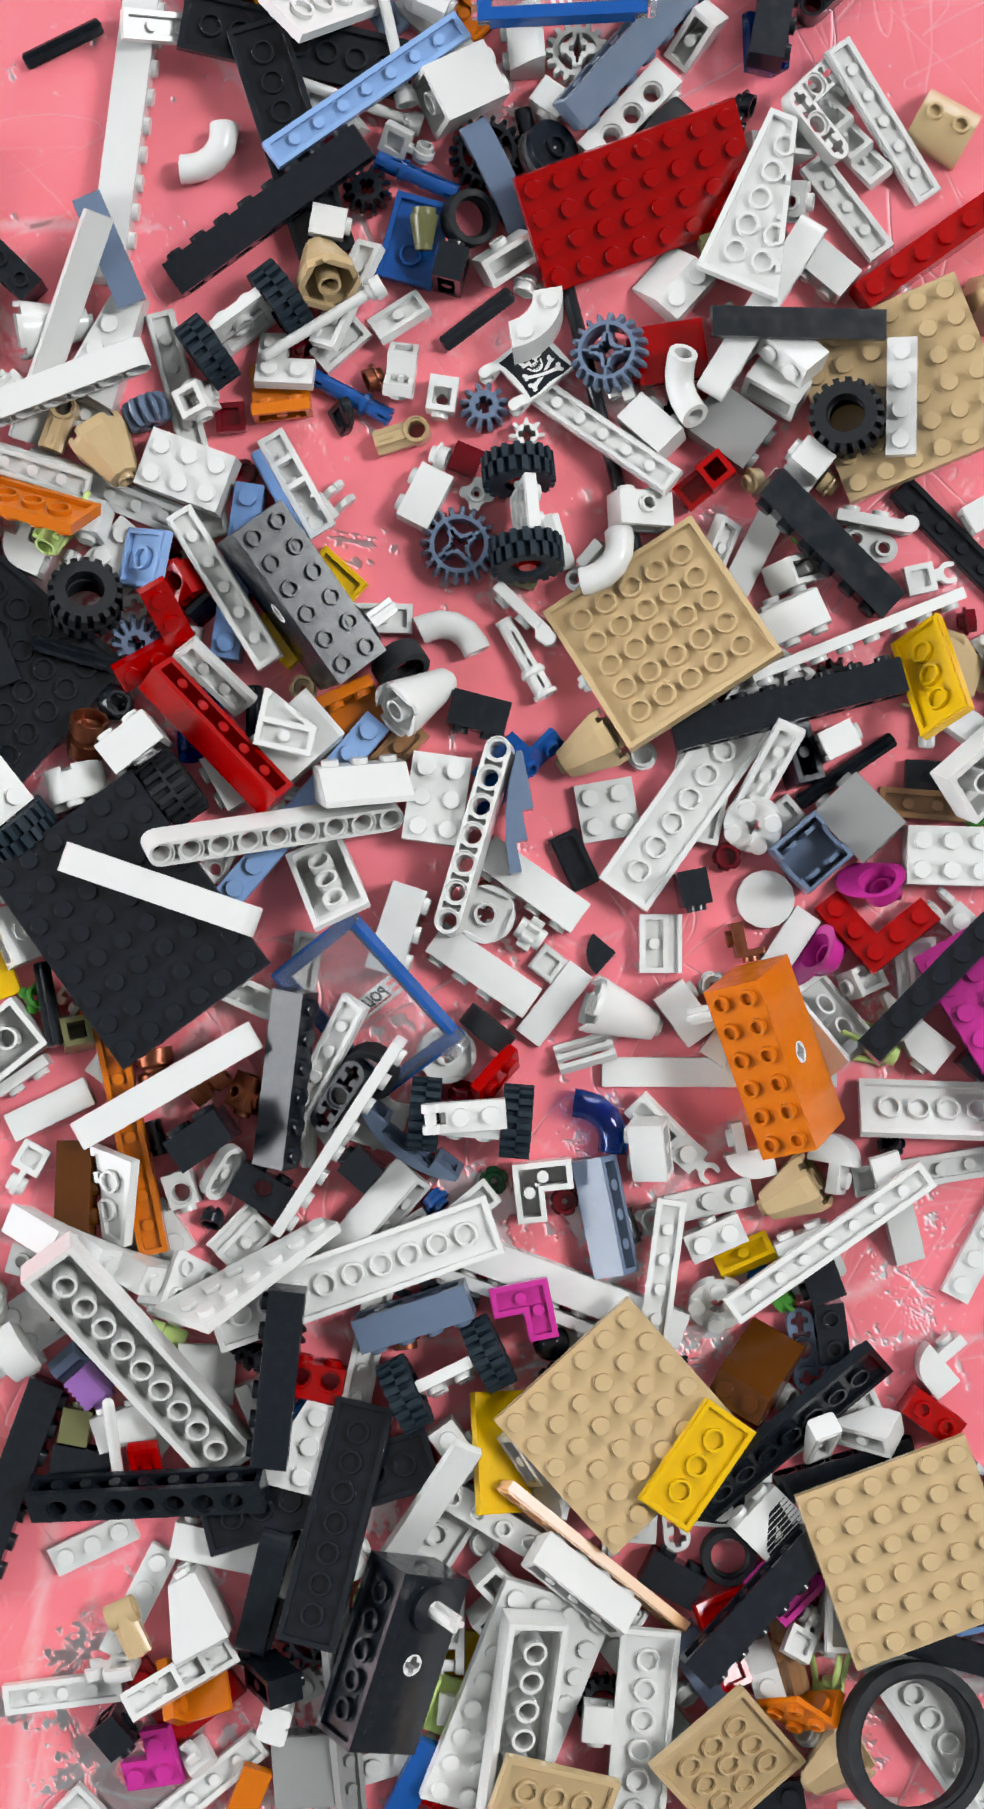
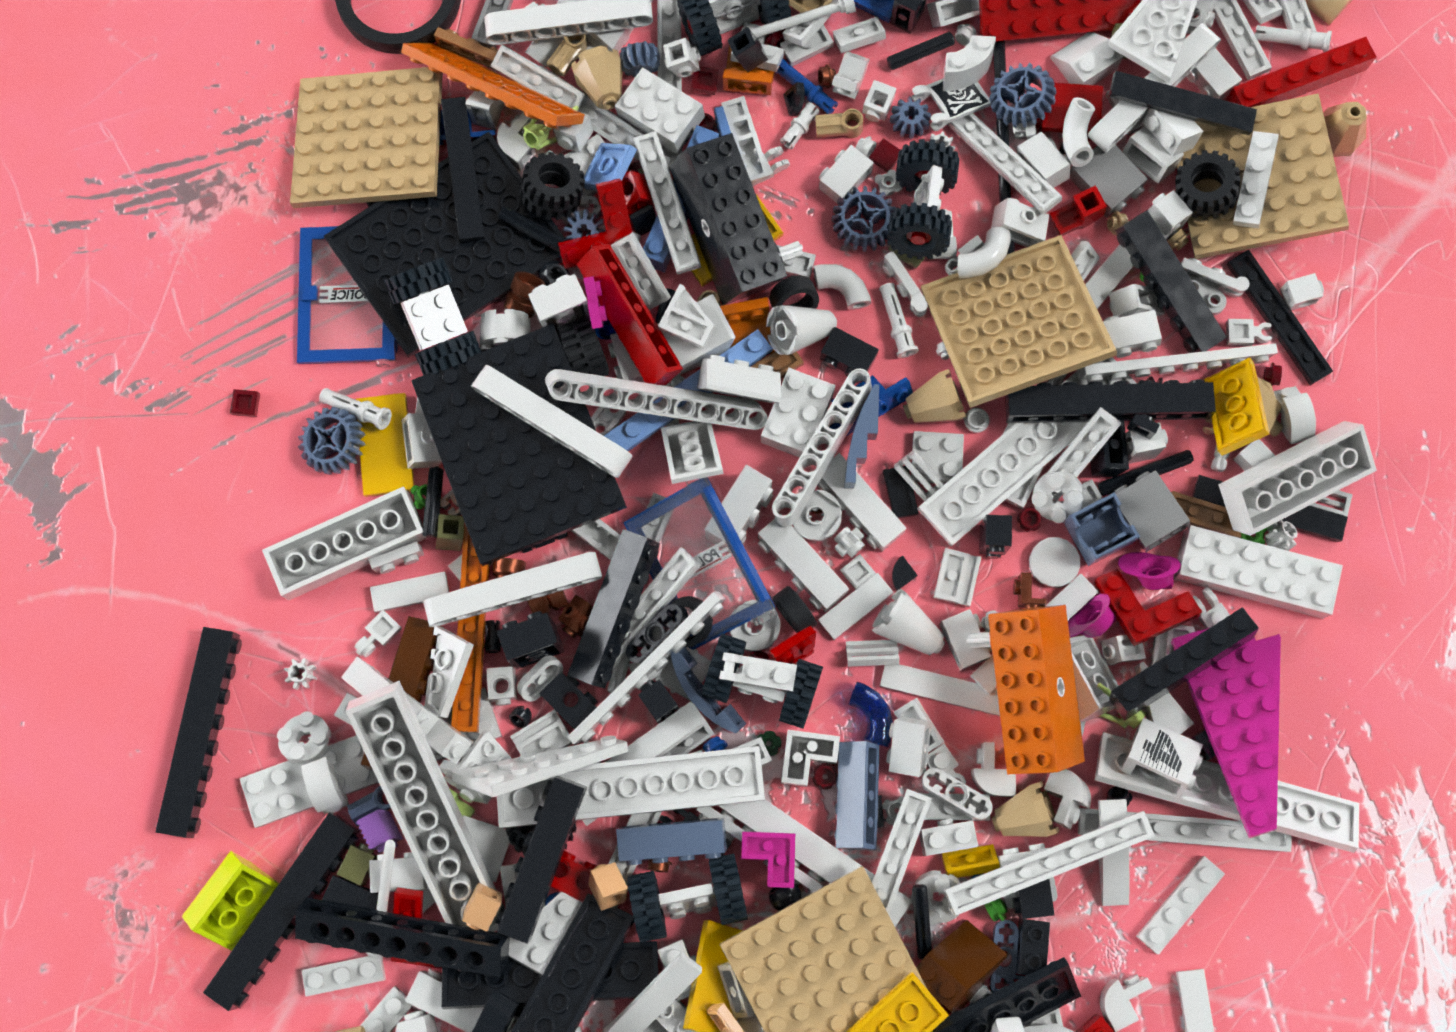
camera: 20 degrees right, 10 degrees down
none -> light nougat brick [462,883,502,932]
none -> dark pink plate [583,276,607,329]
none -> light nougat brick [588,862,628,911]
none -> black brick [727,27,768,72]
none -> white pin [780,102,819,150]
none -> white tile [894,450,945,502]
none -> black axle [912,884,932,960]
none -> white beam [921,768,993,821]
none -> white panel [1120,718,1203,798]
none -> black plate [1127,413,1160,439]
none -> white pin [1255,25,1332,52]

